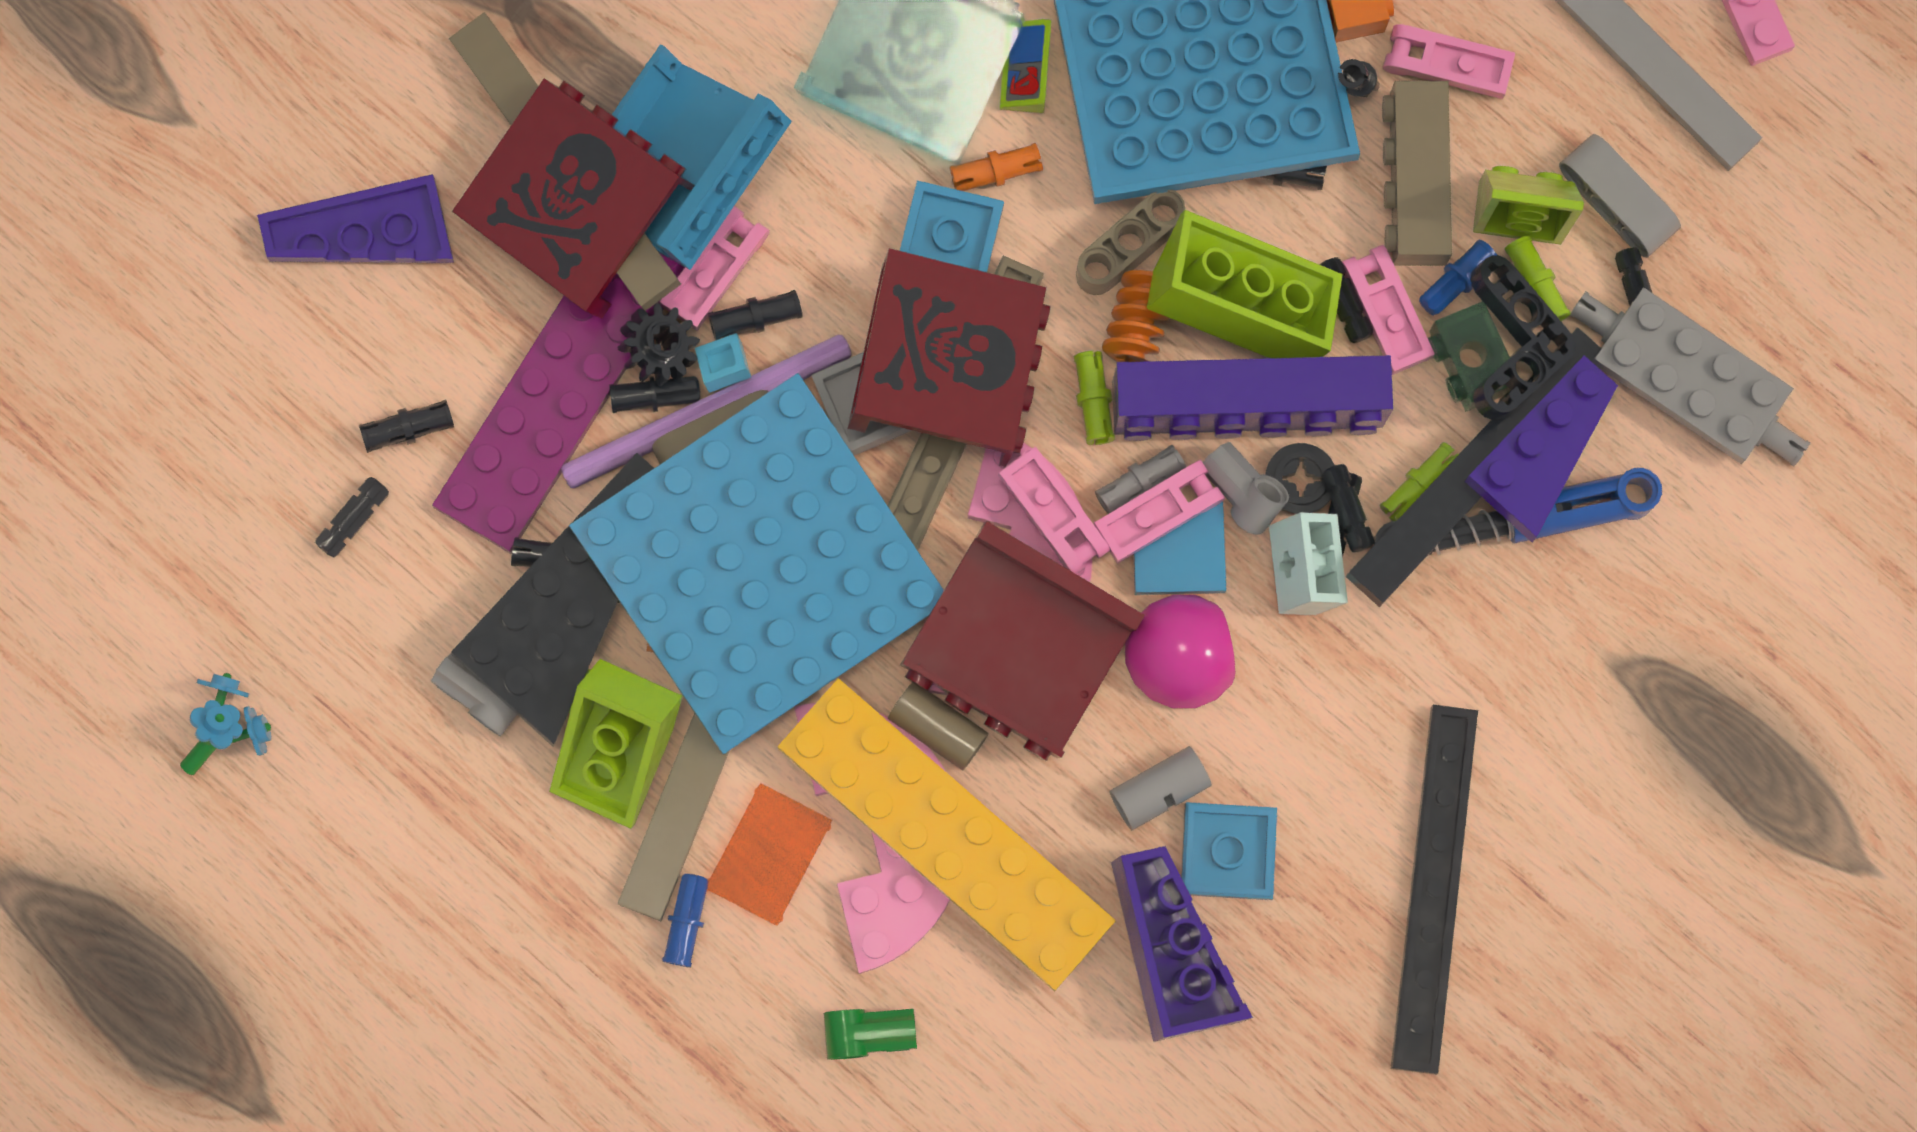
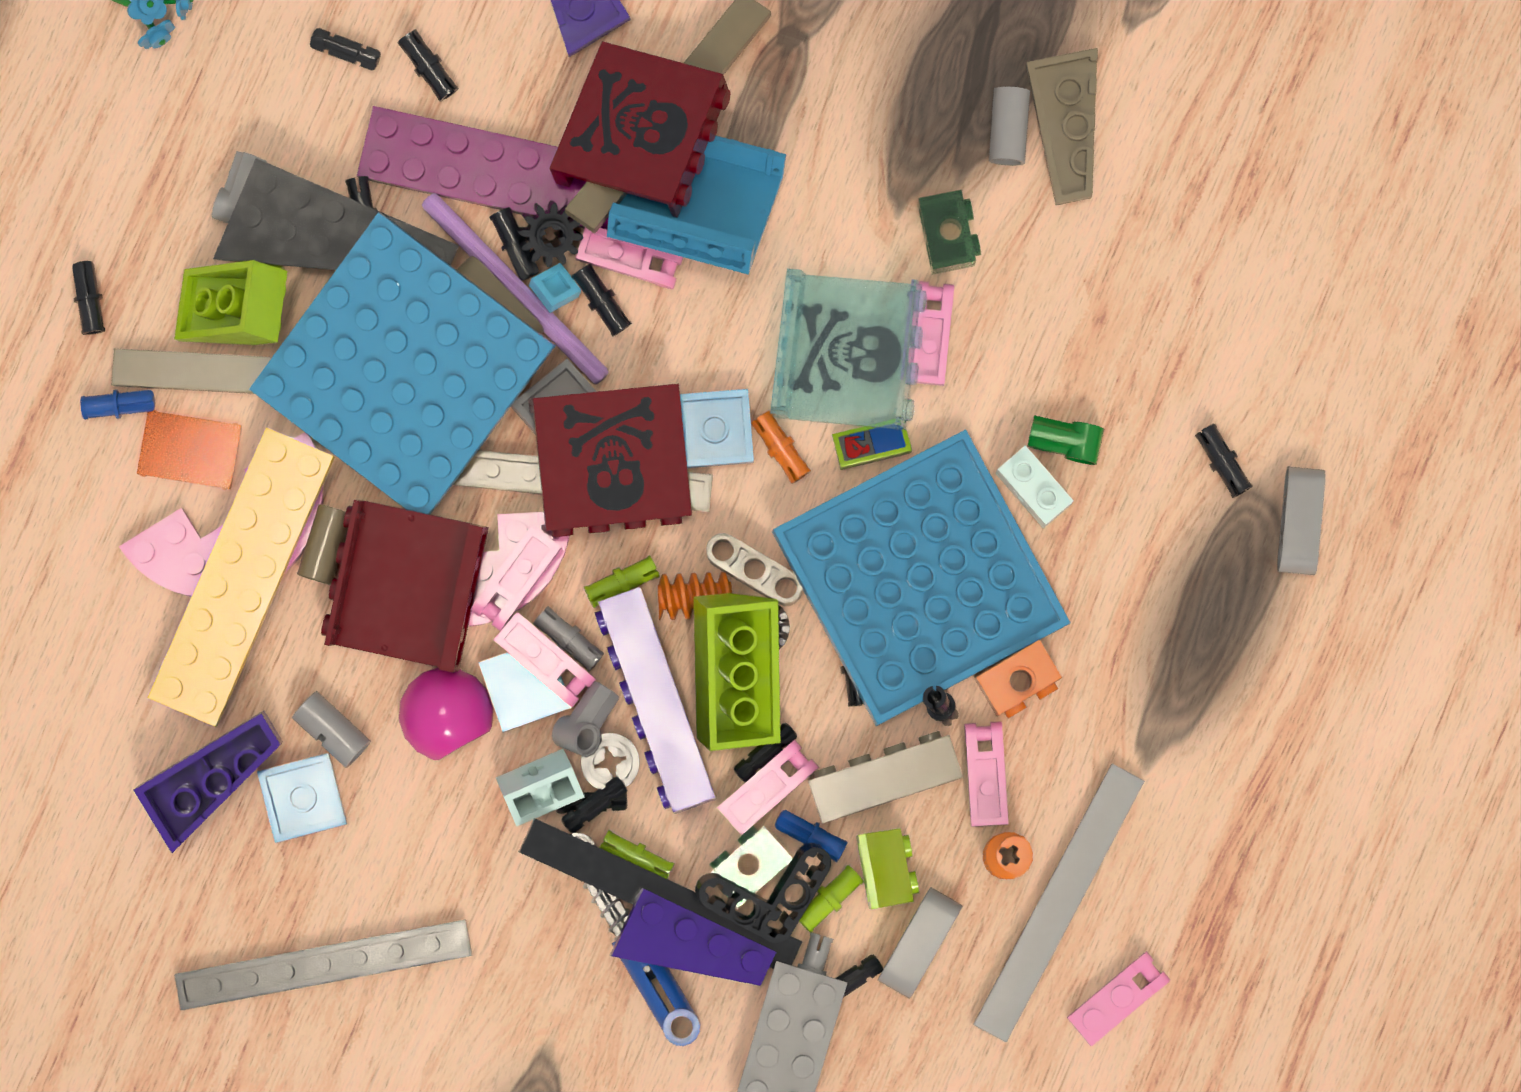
camera: 80 degrees right, 5 degrees up
green piece [823,1009,917,1060] -> none
none -> black axle [72,261,105,335]
none -> orange piece [983,832,1033,879]

